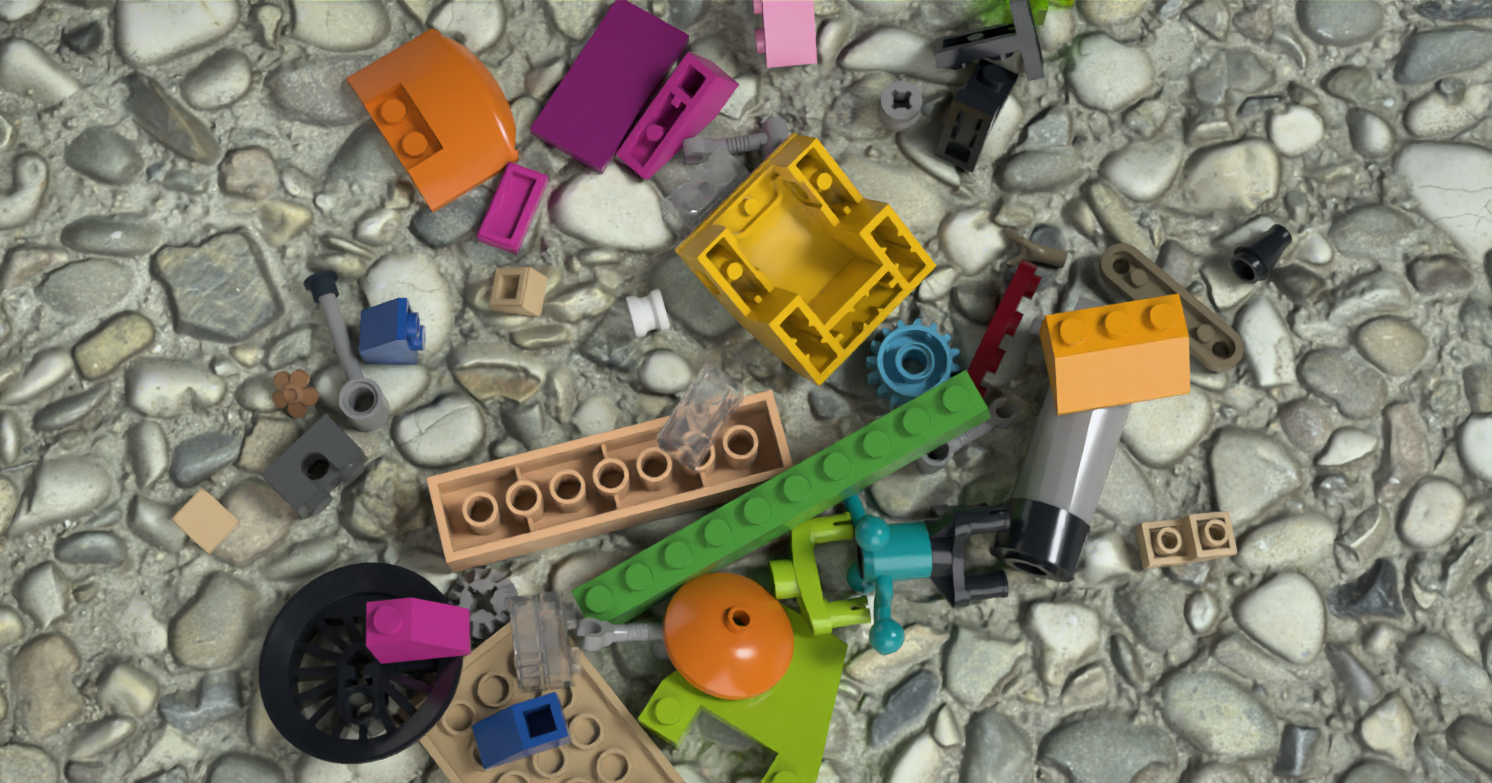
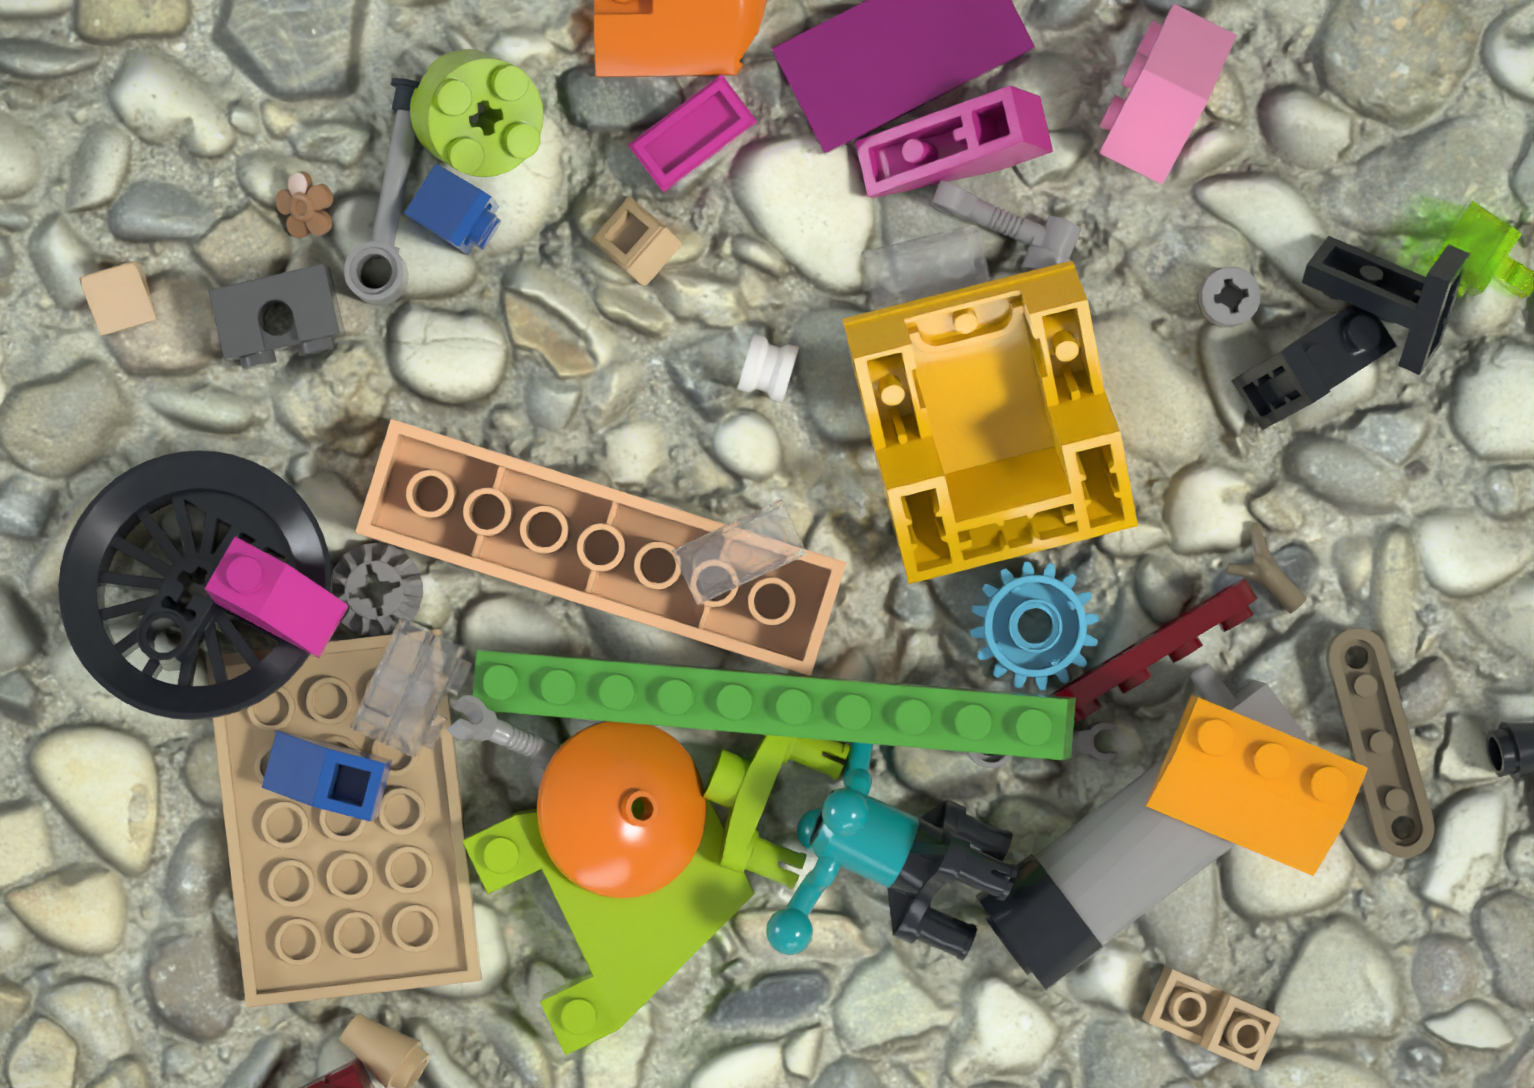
camera: 35 degrees right, 15 degrees up
none -> lime brick [410,49,544,177]

